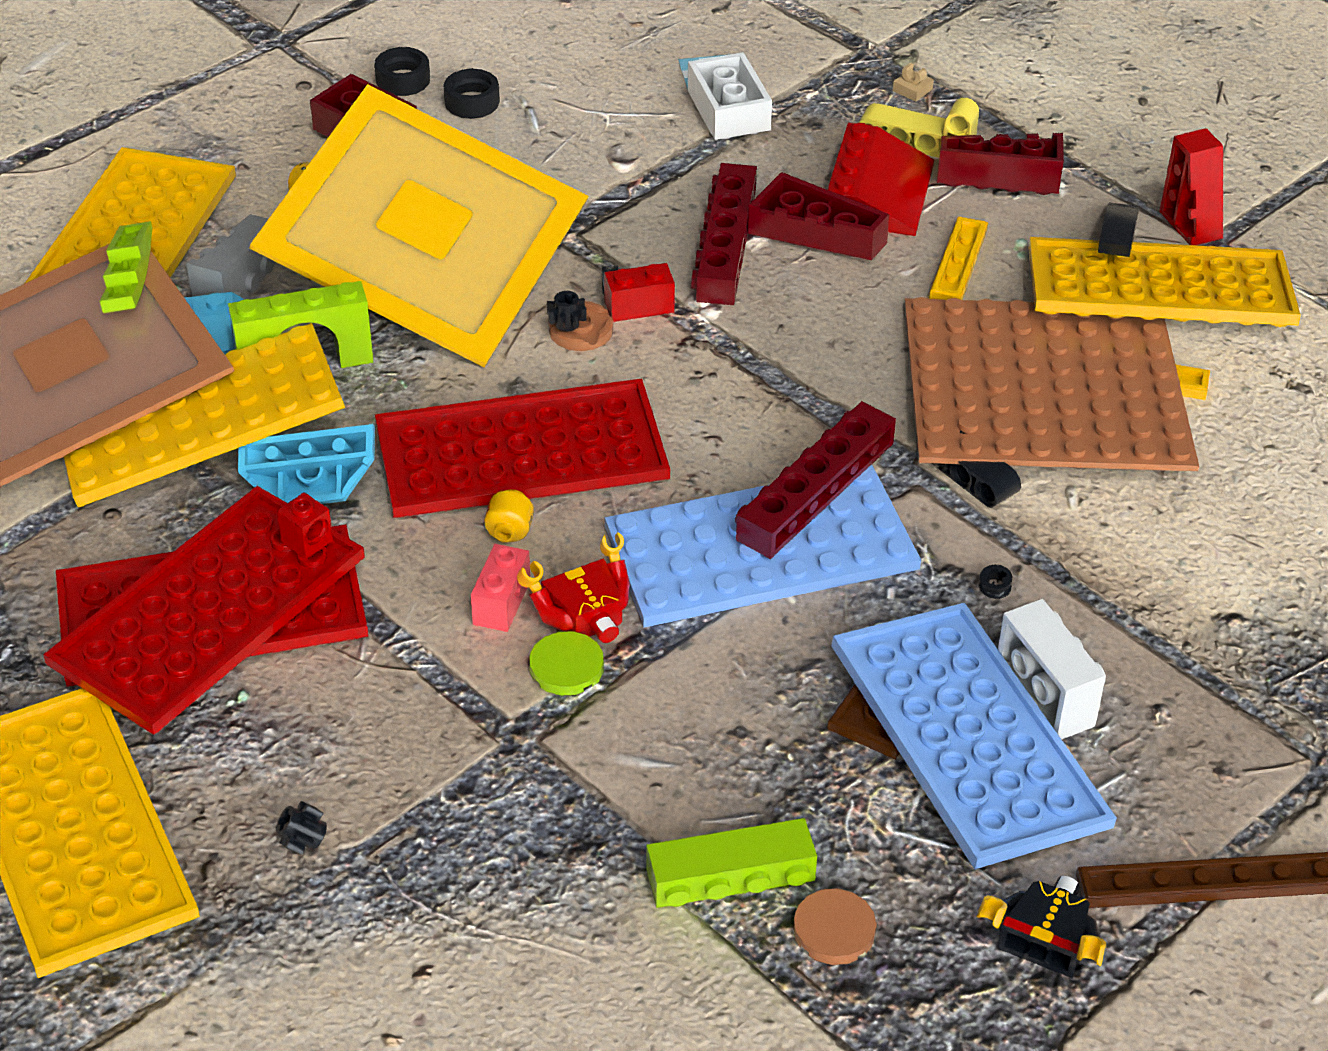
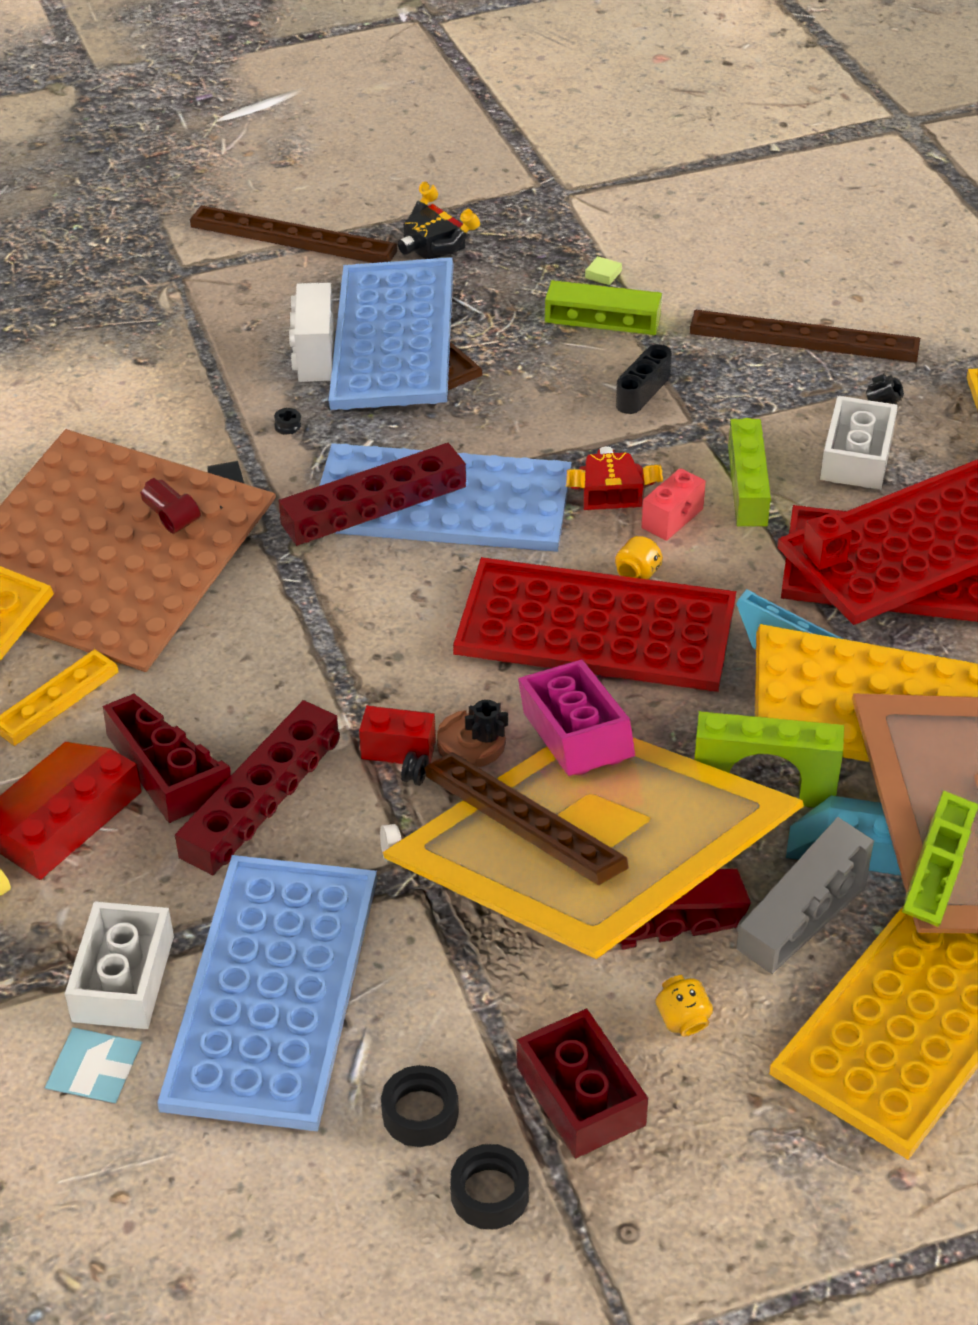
camera: 155 degrees left, 0 degrees up
lime tile [529,631,604,696] -> none
nougat tile [793,888,877,965] -> none
none -> dark red piece [140,478,201,534]
none -> light blue plate [157,855,377,1132]
none -> white tile [380,824,401,862]
none -> reddish brown tile [425,752,629,885]
none -> dark pink brick [518,660,635,776]
none -> yellowish green tile [585,256,622,285]
none -> black beam [616,344,672,414]
none -> reddish brown tile [690,310,921,363]
none -> lime brick [728,418,771,526]
none -> white brick [820,396,898,490]

